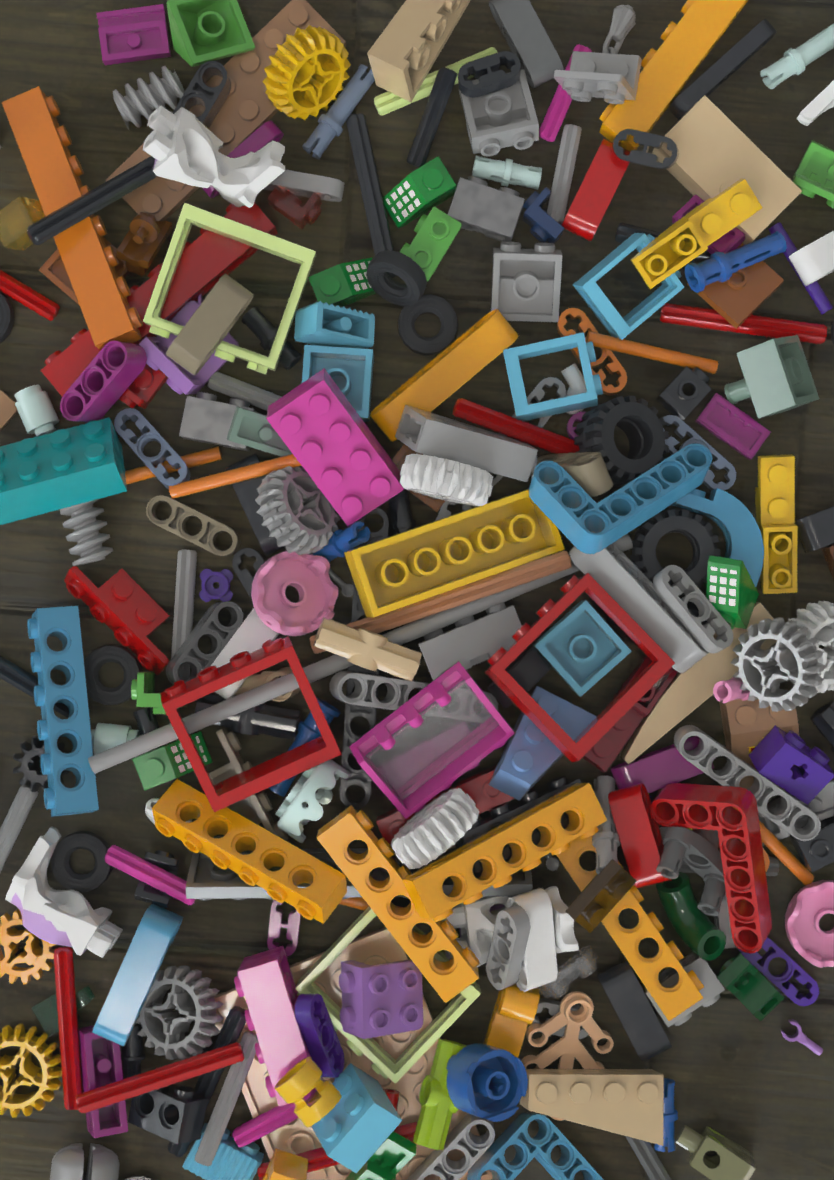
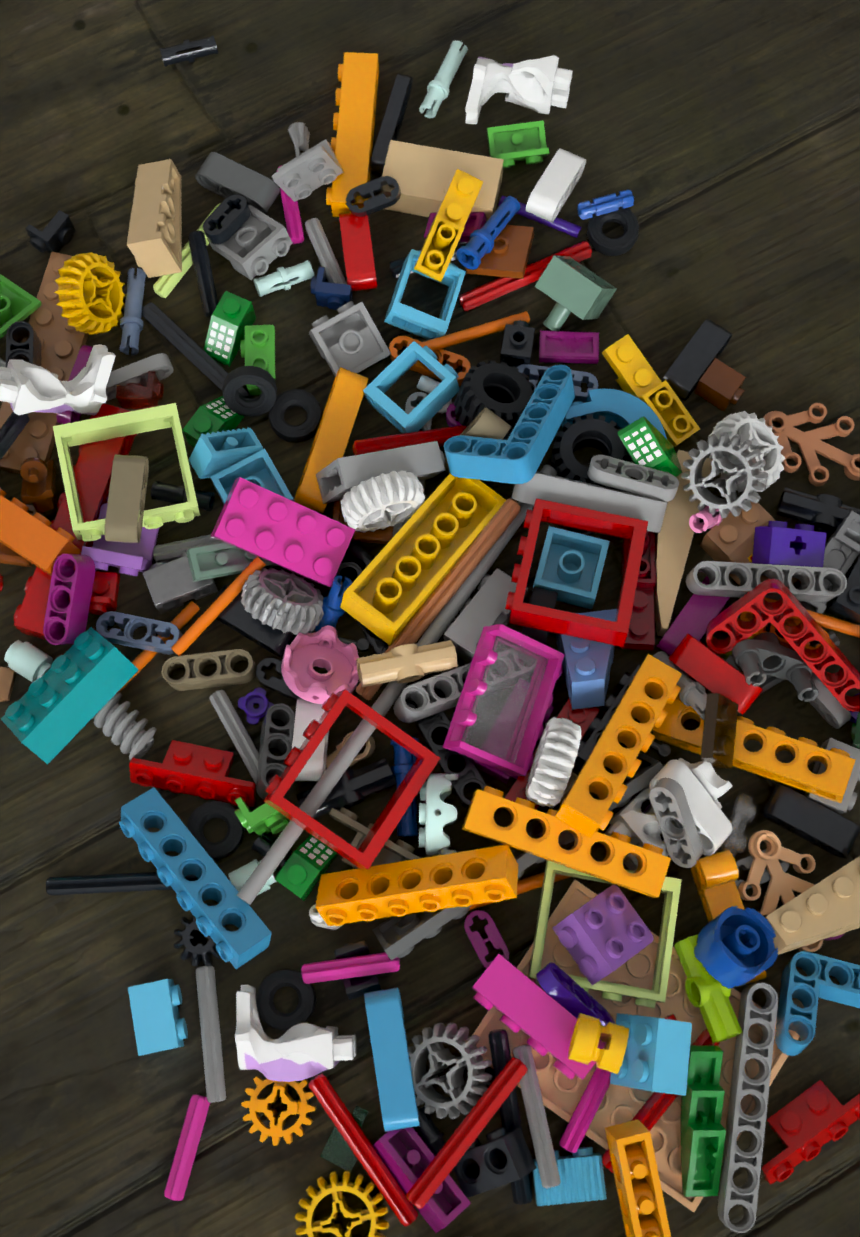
camera: 30 degrees left, 15 degrees down
flat silver brick [448,176,525,242] -> none
dark green cylinder [656,872,726,961] -> none

